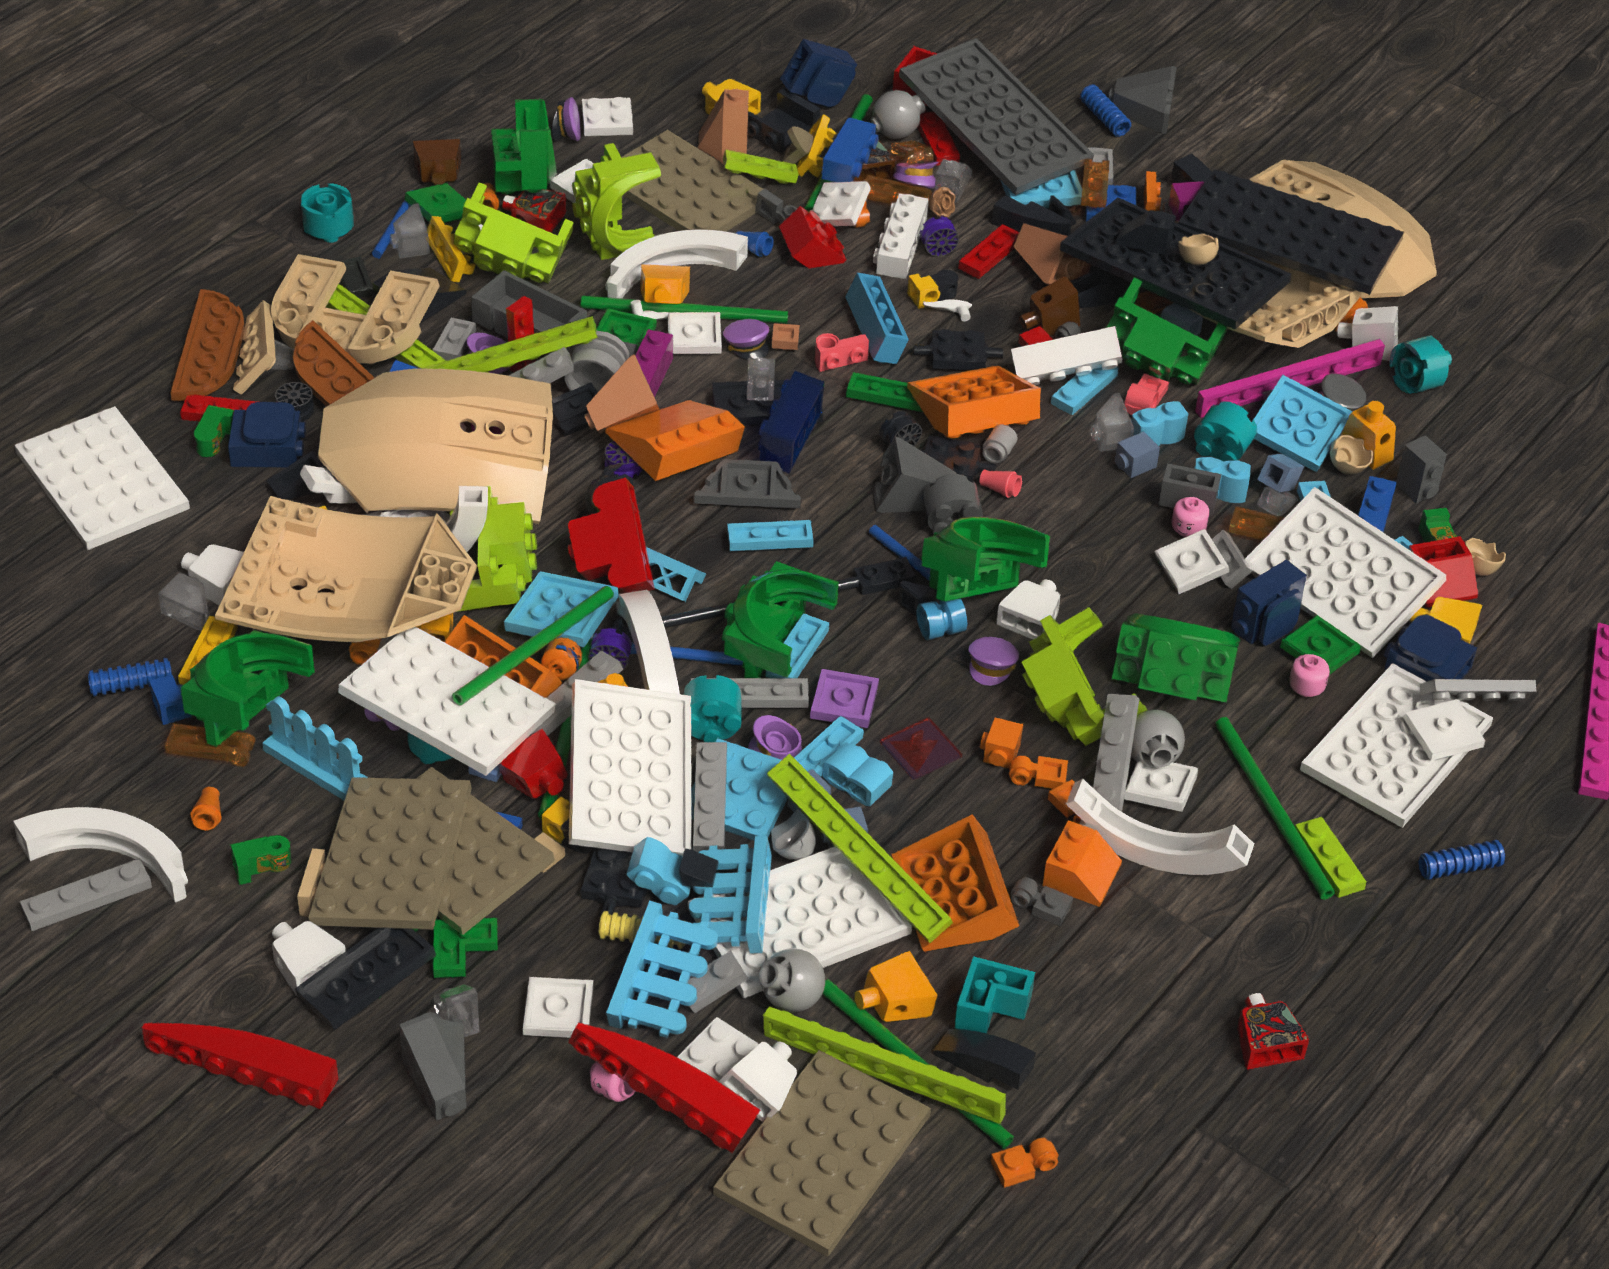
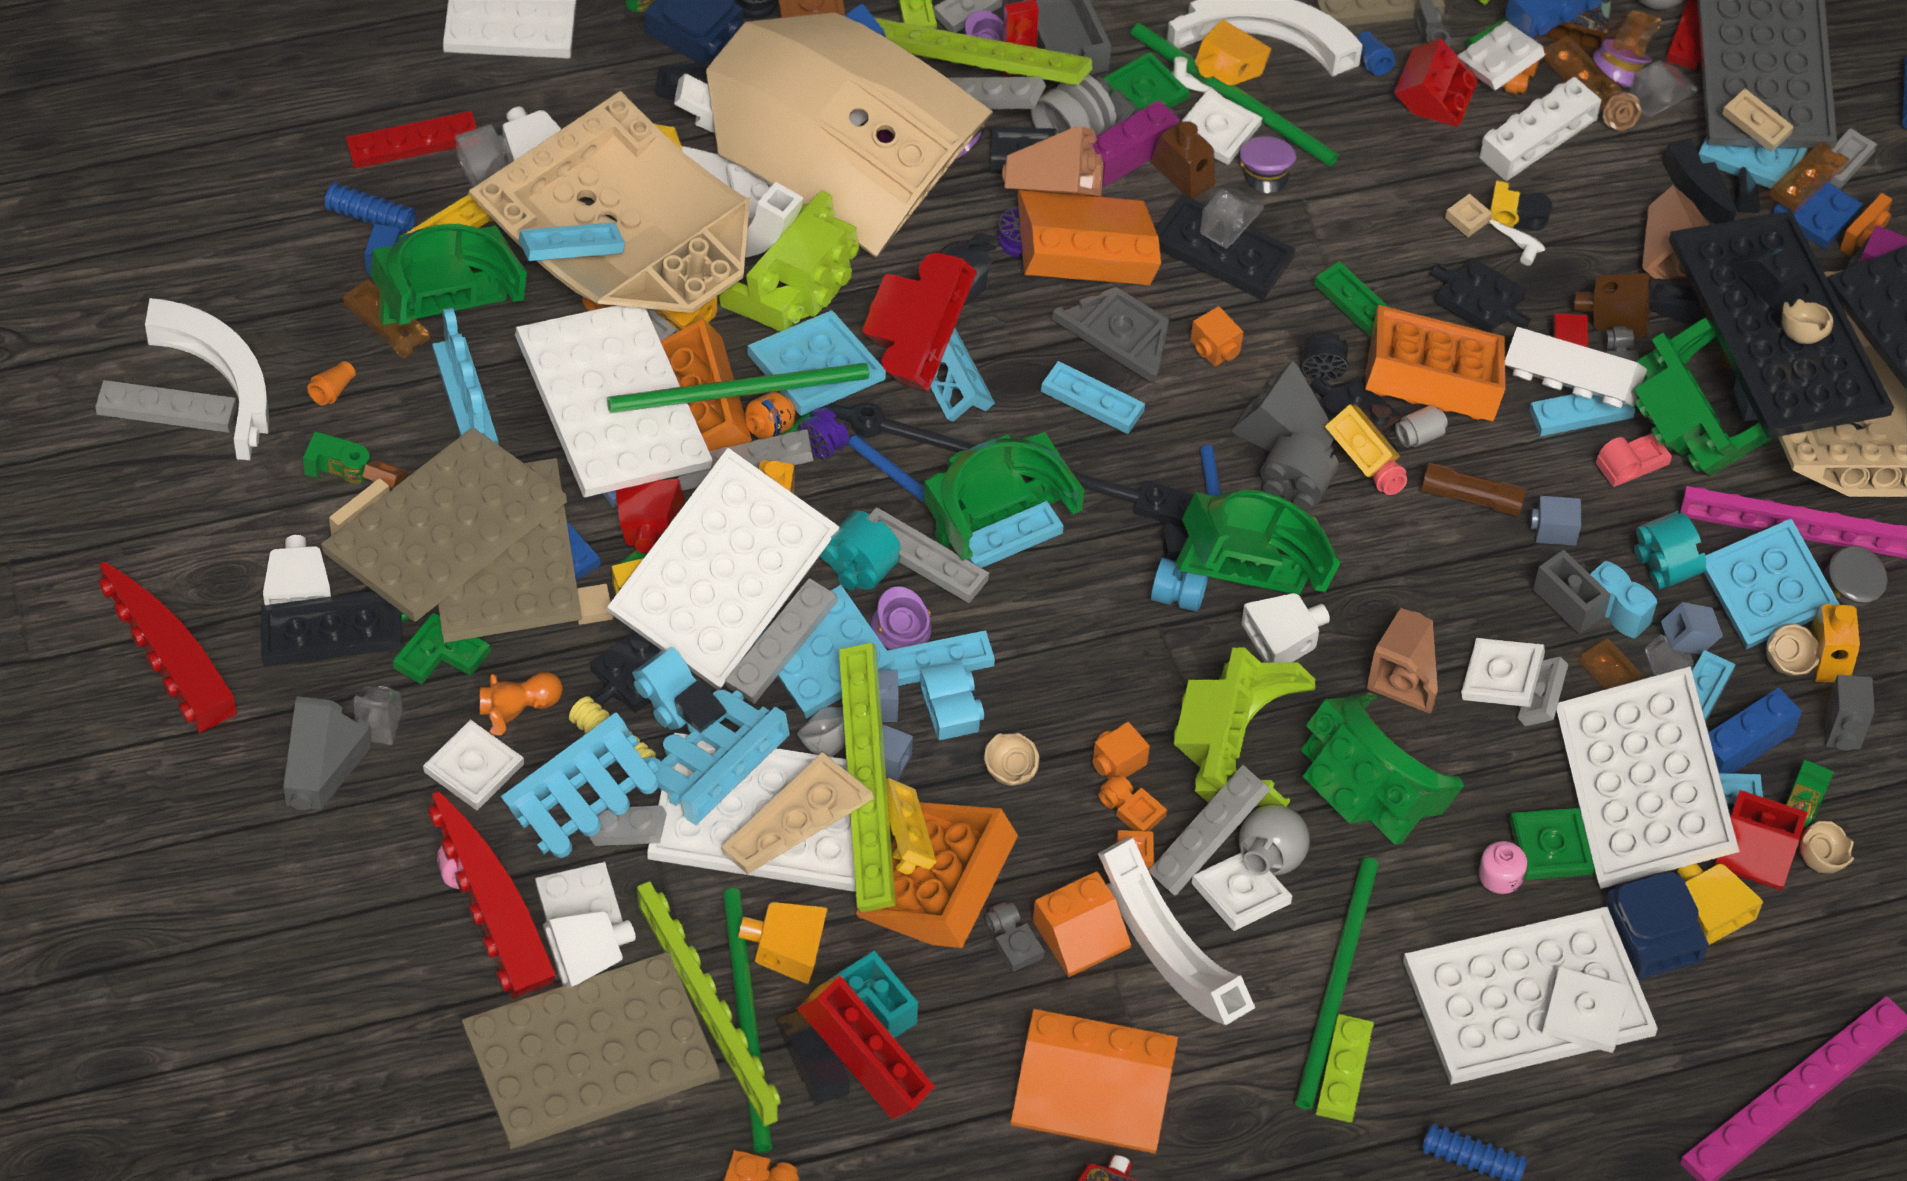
camera: 35 degrees right, 10 degrees up
white arch [616,590,680,694] -> none
clear blue brick [758,371,825,474] -> none
light grey brick [759,948,825,1013] -> none
nougat plate [772,323,800,350] -> none
medium lavender plate [810,669,879,728] -> none
coral plate [815,333,869,372] -> none
dark azure brick [845,272,909,364] -> none
piece [880,717,962,780] -> none
dark purple wheel [920,216,959,257] -> none
red plate [958,224,1020,279] -> none
medium lavender piece [969,637,1019,686] -> none
clear slope [1091,393,1134,452] -> none
medium azure brick [1129,402,1188,446] -> none
bright pink head [1171,497,1209,537] -> none
dark blue brick [1231,559,1307,646] -> none
light grey plate [1419,679,1537,701] -> none
none -> red plate [346,111,480,169]
none -> dark orange plate [362,459,408,490]
none -> orange animal [480,670,562,736]
none -> medium azure plate [519,222,625,261]
none -> tan wing [721,752,874,874]
none -> red brick [797,975,935,1119]
none -> yellow plate [886,778,936,875]
none -> tan hair [984,733,1040,786]
none -> orange slope [1011,1009,1178,1154]
none -> reddish brown torso [1151,121,1215,199]
none -> orange brick [1190,306,1243,367]
none -> yellow panel [1325,404,1400,478]
none -> nougat slope [1367,608,1438,714]
none -> reddish brown axle [1421,462,1527,517]
none -> tan plate [1445,194,1492,237]
none -> tan plate [1722,88,1794,152]

